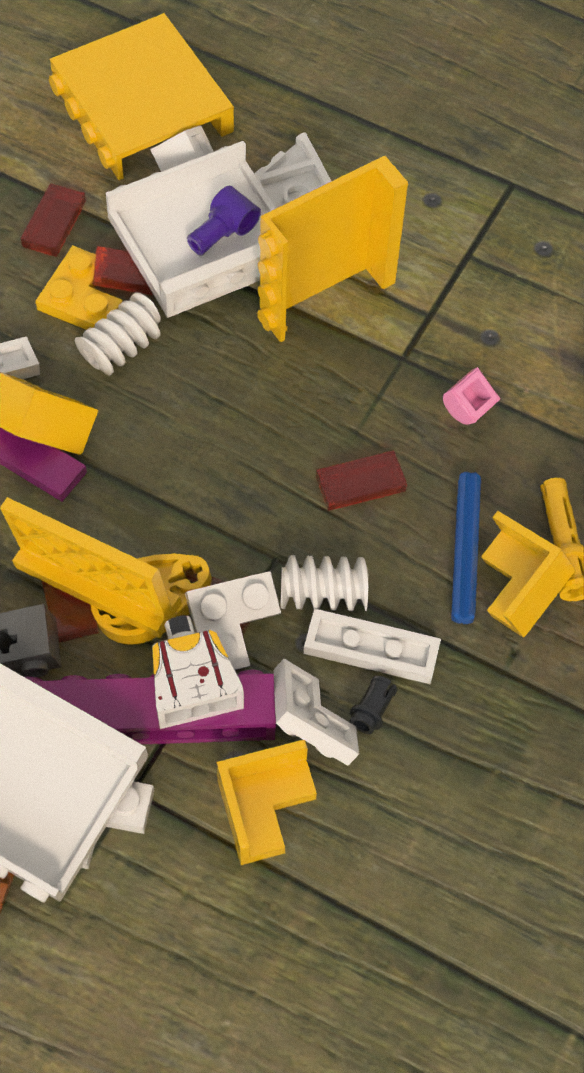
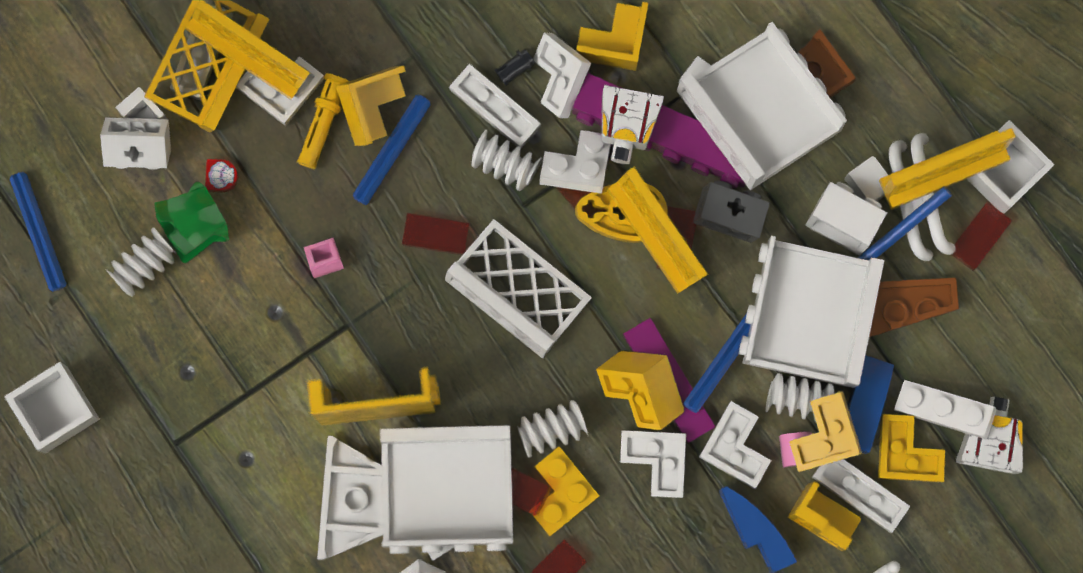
camera: 155 degrees left, 20 degrees up
dark purple pin [187,185,261,256] -> none
none -> white fence [445,219,592,359]

